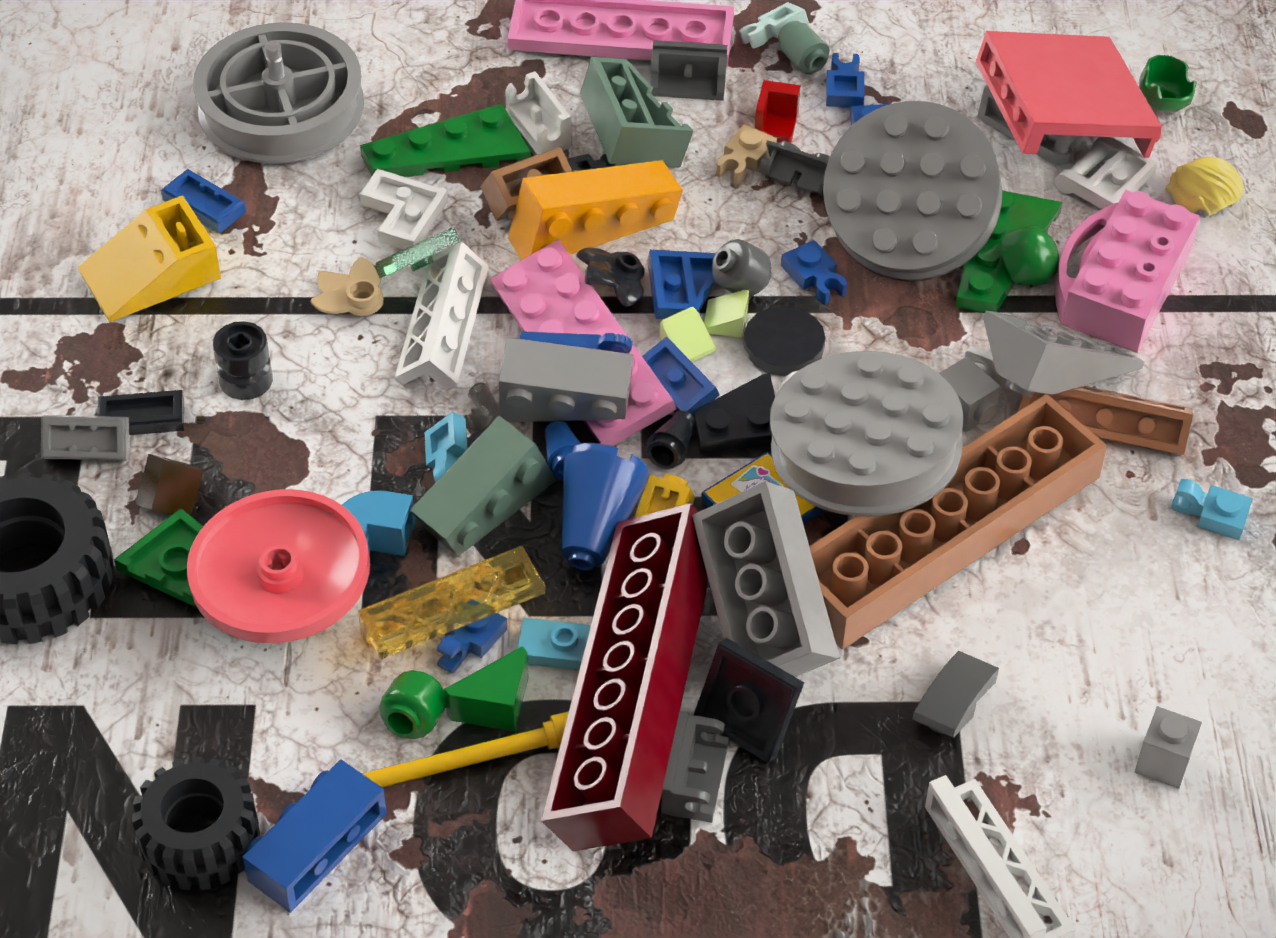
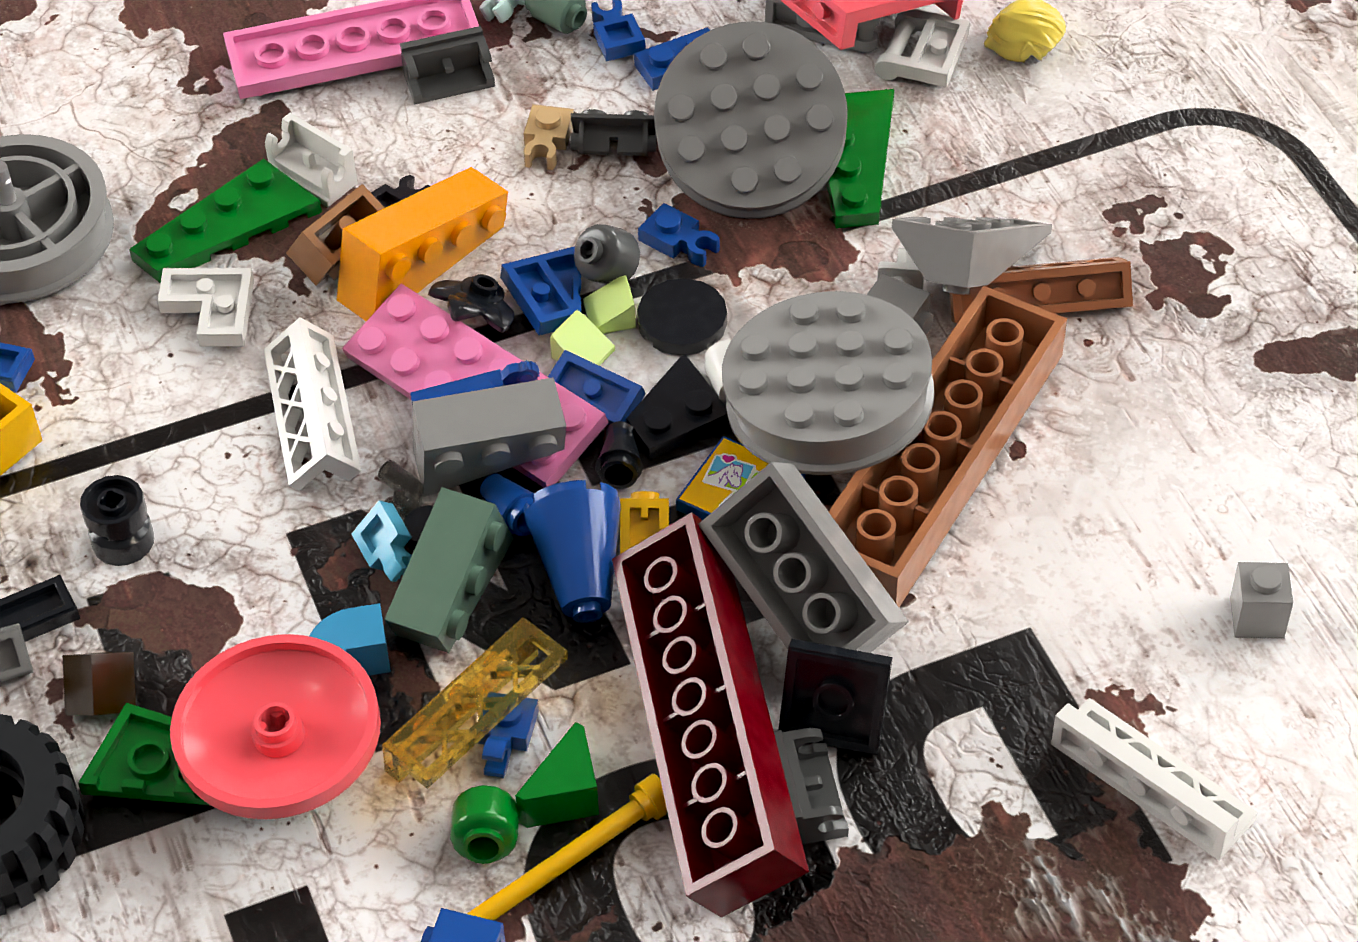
camera: 20 degrees left, 0 degrees up
tan plate [311,257,384,316] -> none
clear green plate [374,228,461,278] -> none
medium azure plate [517,618,591,670] -> none
sand green wedge [580,57,693,167] -> none
red panel [755,80,801,143] -> none
dark grey slope [912,650,999,738] -> none
green hair [1002,226,1060,288] -> none
bright pink piece [1055,189,1201,353] -> none
medium azure plate [1171,479,1253,540] -> none

